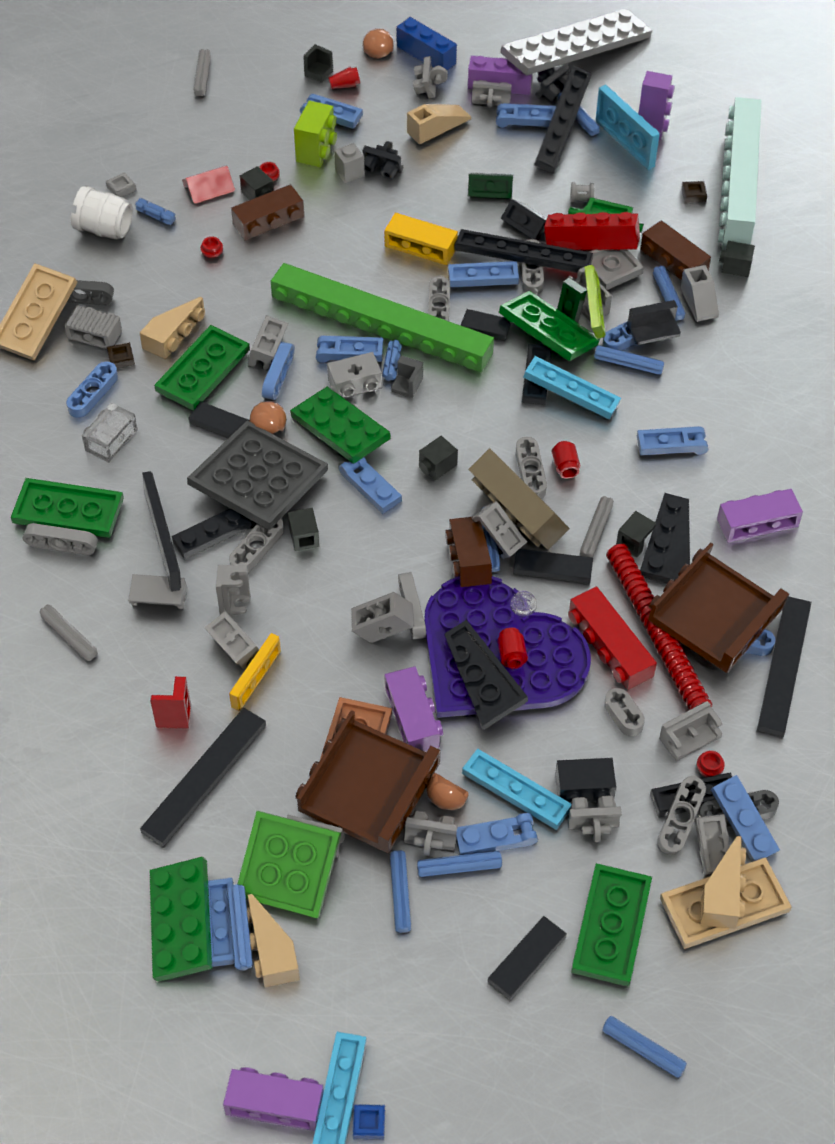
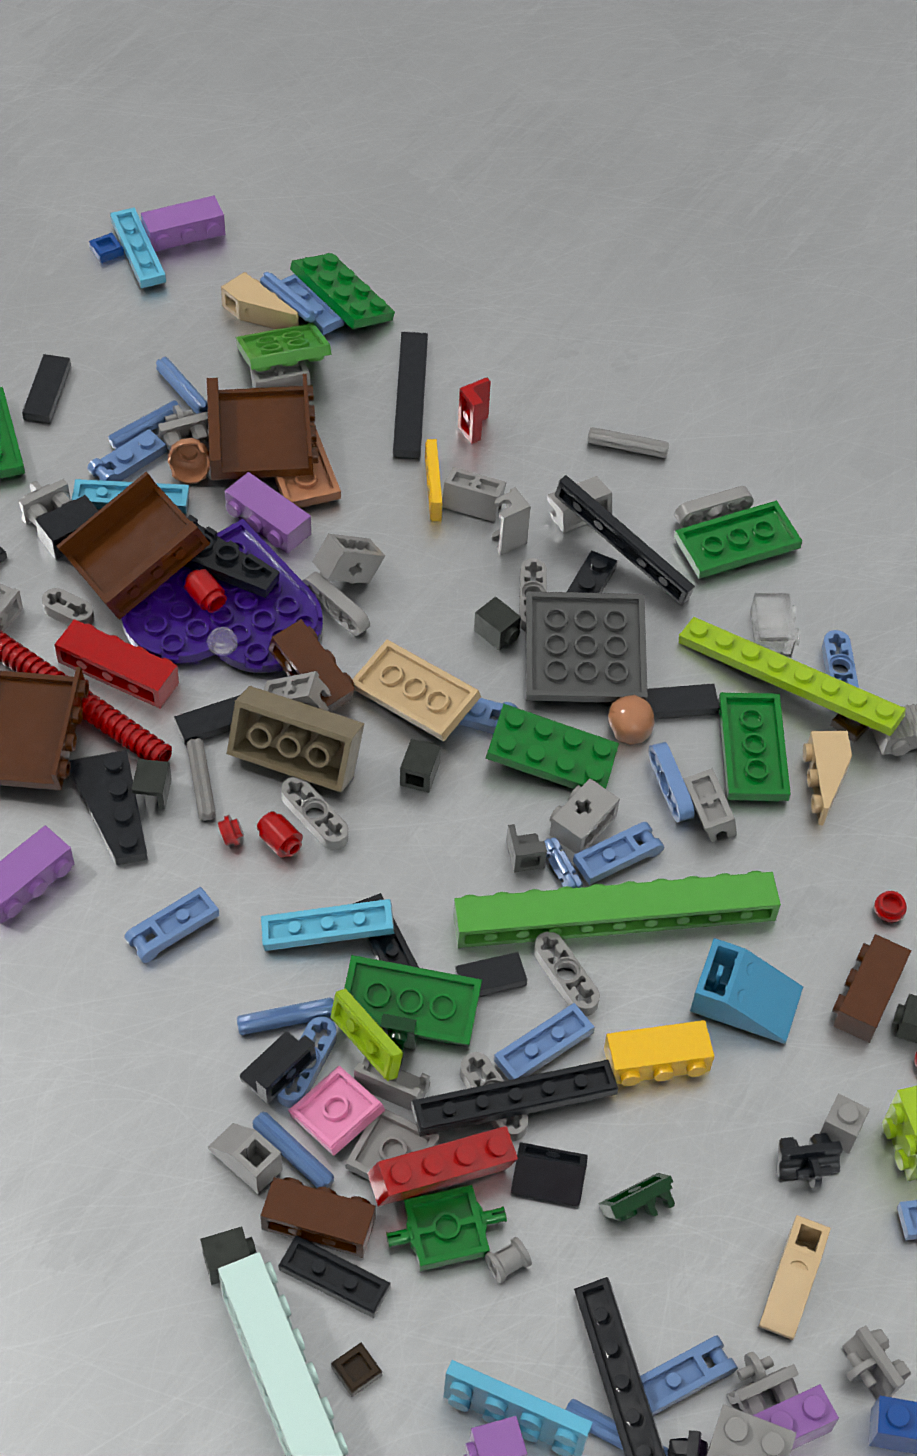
camera: 145 degrees right, 0 degrees up
none -> reddish brown panel [57,472,210,620]
none -> red plate [218,815,244,846]
none -> black tile [278,1235,391,1318]
none -> bright pink tile [288,1066,385,1156]
none -> tan plate [352,639,481,741]
none -> lime plate [679,617,906,736]
none -> dark azure slope [690,938,803,1044]

